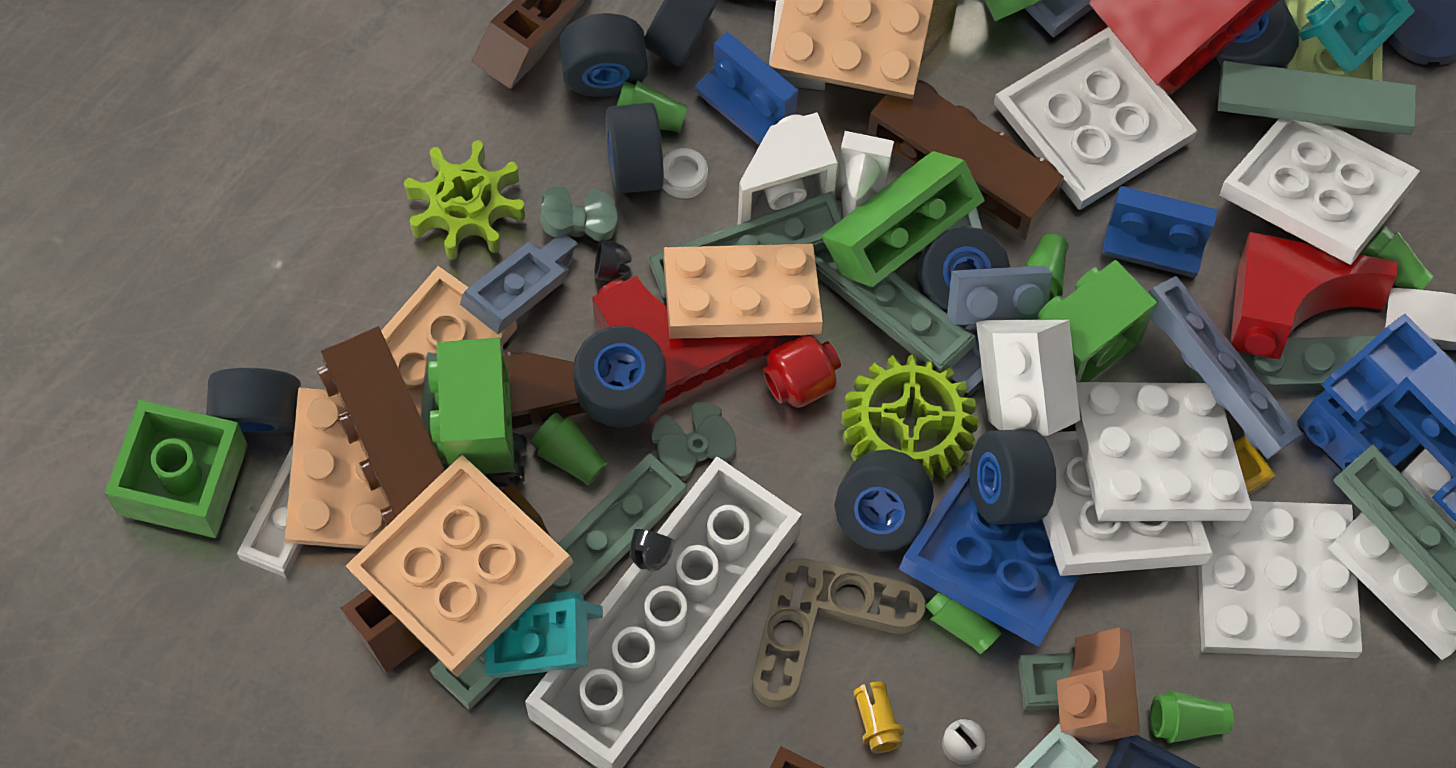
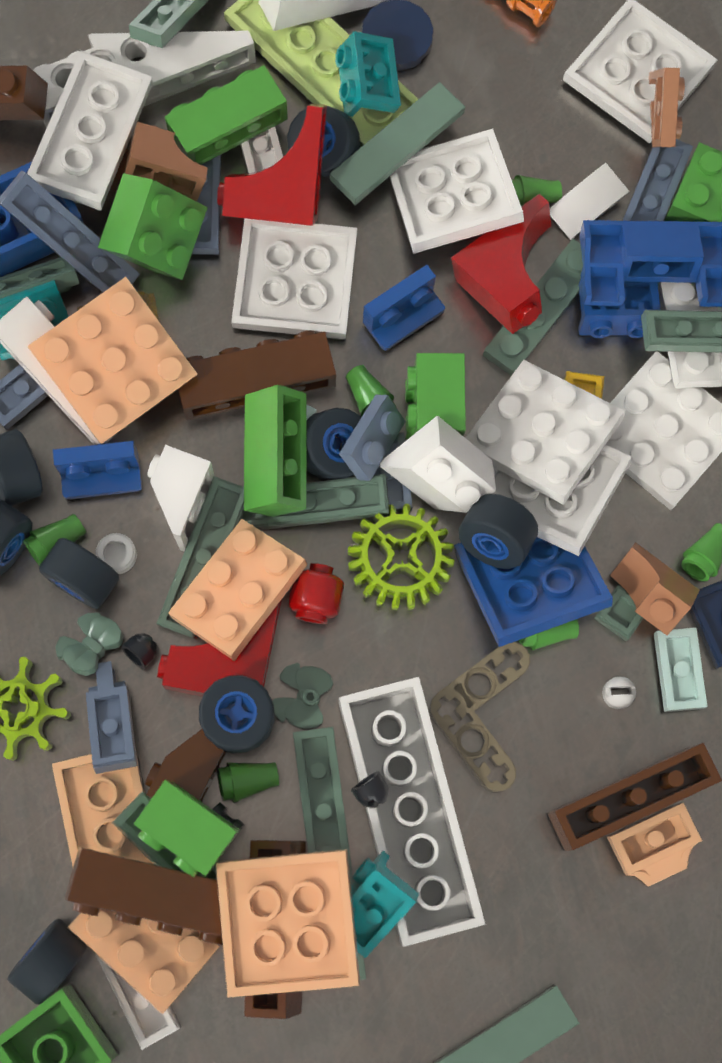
camera: 55 degrees left, 10 degrees up
black wheel [834,449,934,552] -> none
white tile [835,131,894,218] -> none
yellow pin [853,681,904,754] -> none
sand blue plate [1148,276,1303,459] -> none

